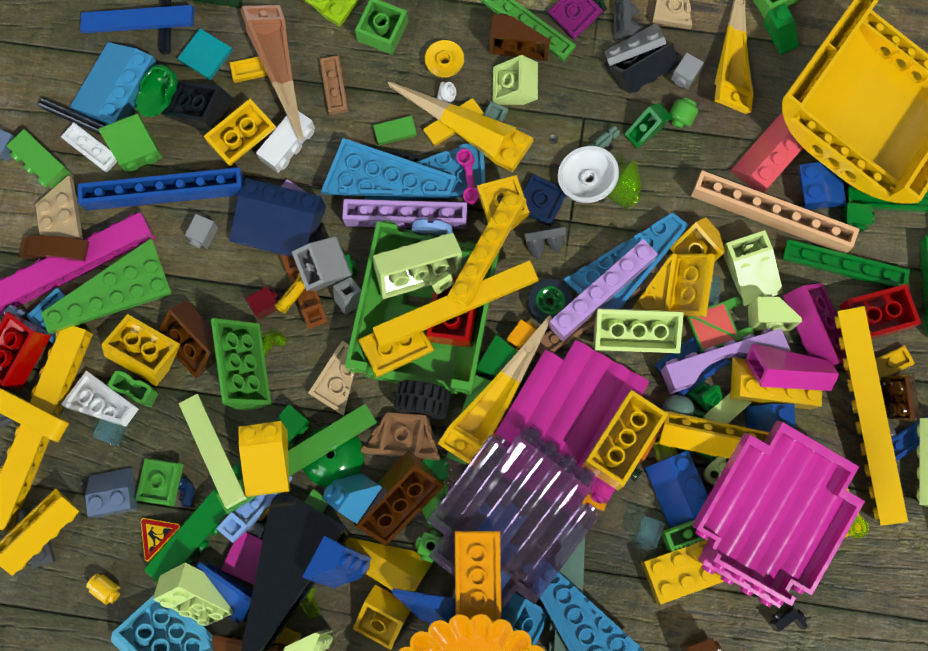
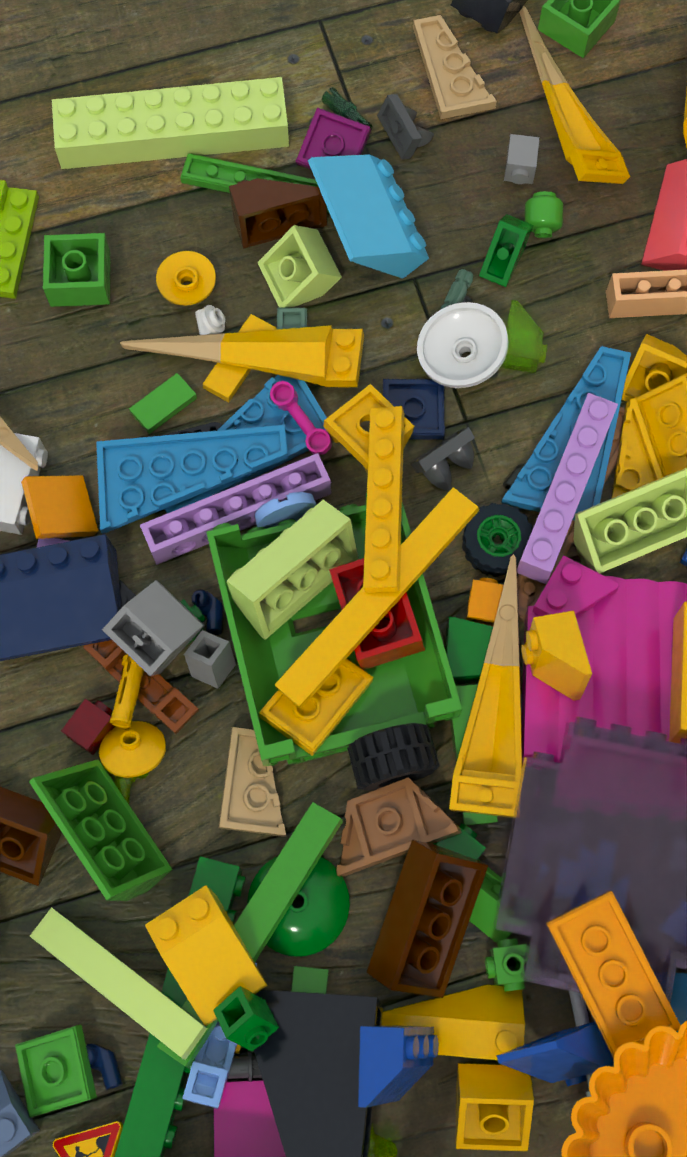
camera: 30 degrees left, 5 degrees down
medium nougat tile [320,55,349,115] -> none
dark azure slope [322,473,382,524] -> none
yellowish green slope [429,271,454,295] -> none
light grey wing [604,23,666,66] -> none
black slope [604,40,679,93] -> none
green slope [763,4,799,55] -> none
none -> light orange tile [21,475,98,539]
none -> yellow dish [99,721,166,778]
none -> dark blue arm [191,589,224,635]
none -> green brick [213,986,279,1051]
none -> medium azure slope [308,154,429,279]
none -> yellow slope [521,611,592,701]
none -> dark pink wing [532,555,620,616]

